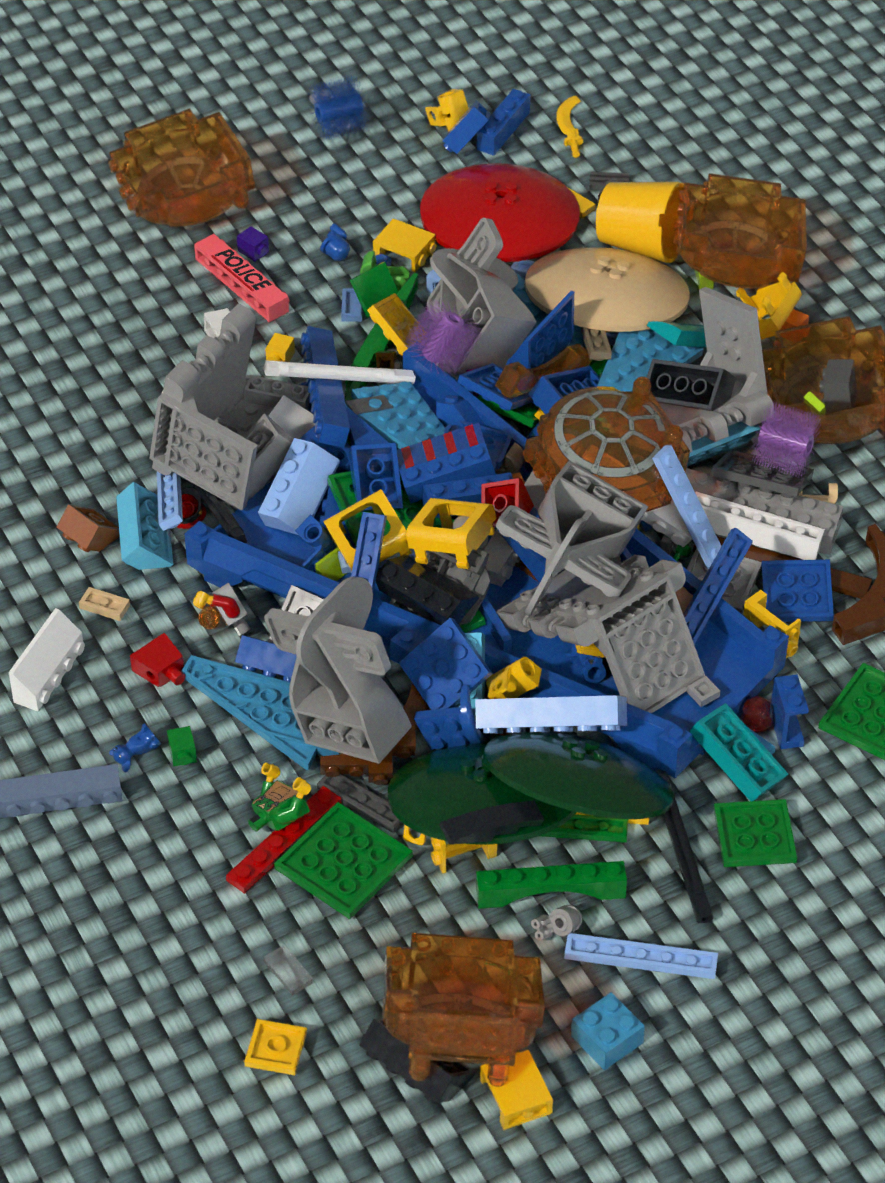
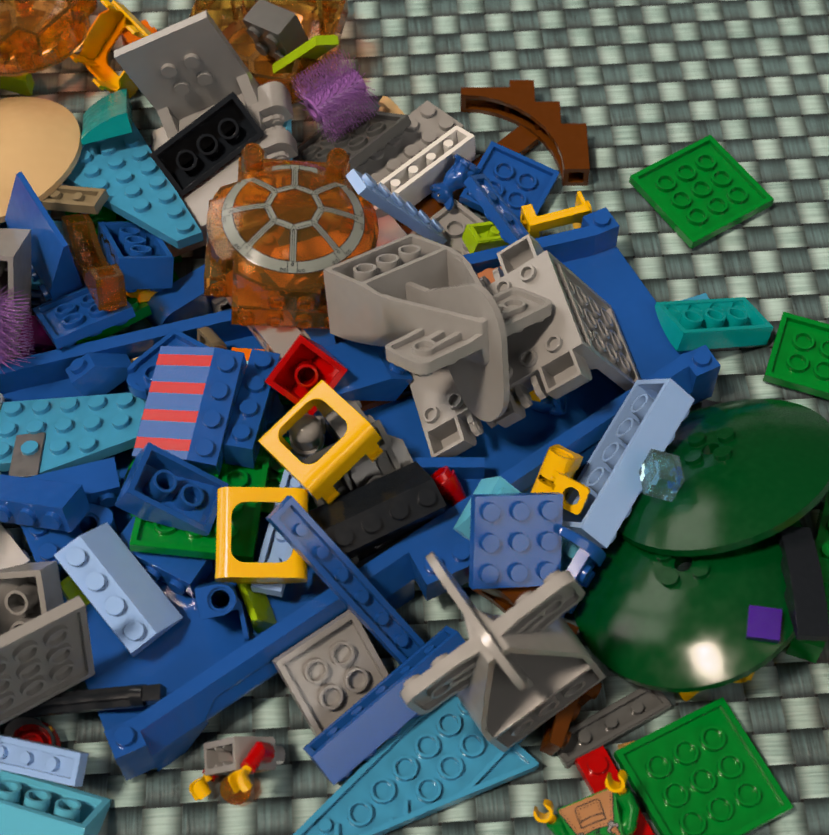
camera: 65 degrees left, 10 degrees up
light grey plate [687,676,720,707] -> none
clear red head [742,696,773,732] -> none
blue panel [771,674,809,749] -> none
none -> blue animal [430,154,481,211]
none -> red cone [431,466,467,507]
none -> lime slope [462,221,508,253]
none -> clear light blue brick [639,449,685,502]
none -> dark purple tile [746,605,782,643]

